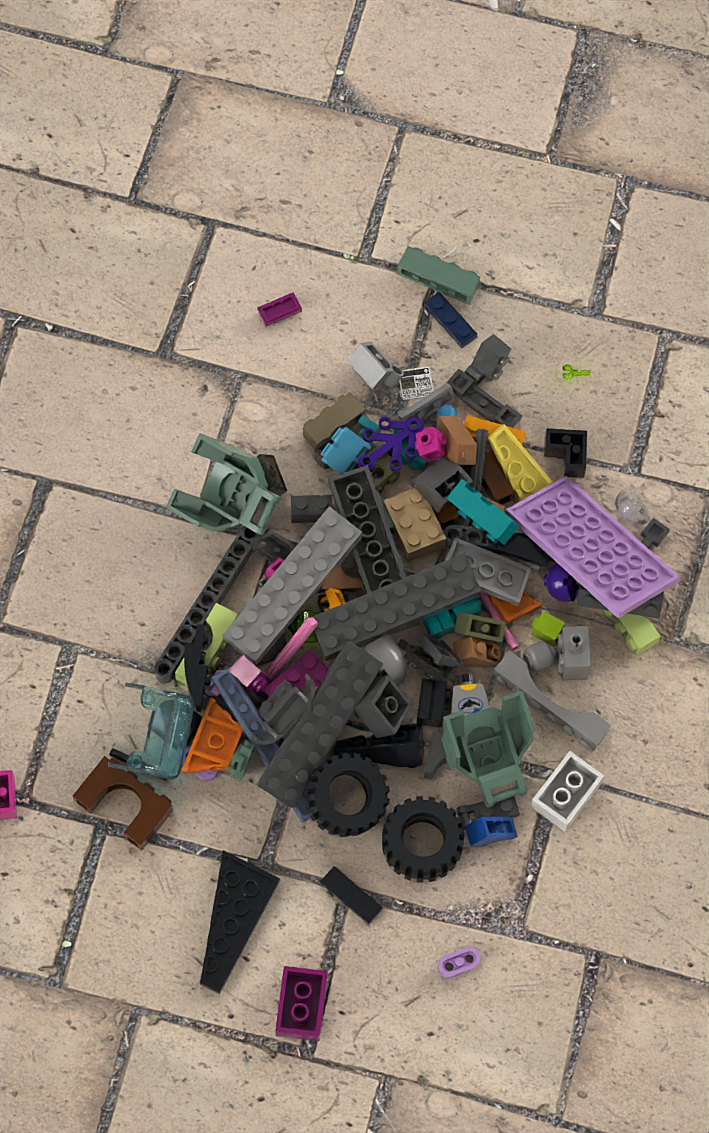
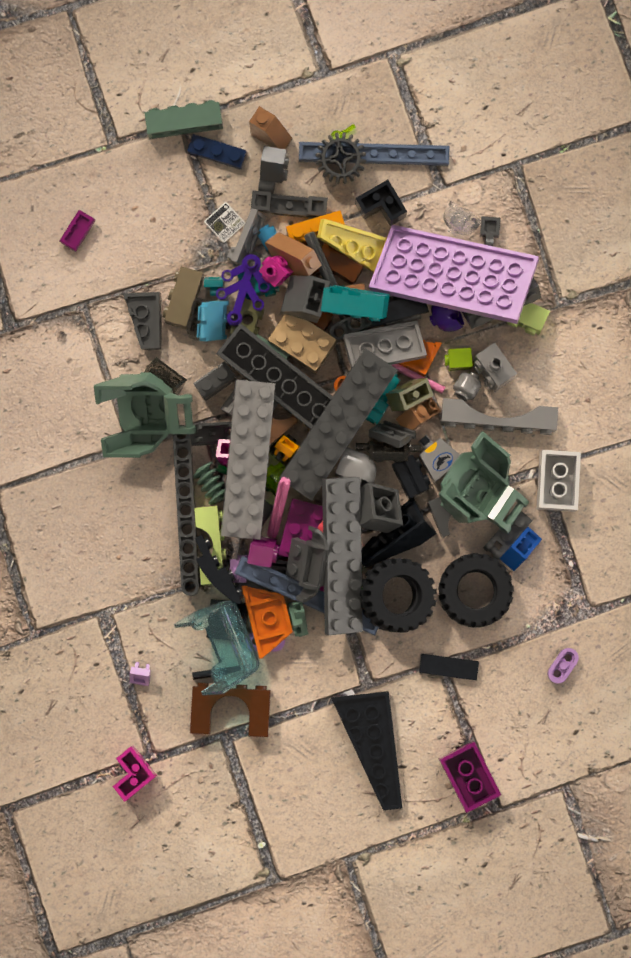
camera: 30 degrees left, 15 degrees up
light grey hinge [347,341,404,389] -> none
none -> dark grey wing [123,292,161,350]
none -> lavender tile [130,662,151,686]
none -> sand green piece [193,462,225,505]
none -> medium nougat slope [249,106,292,149]
none -> sand blue tile [299,142,450,166]
none -> dark grey gear [316,132,366,184]

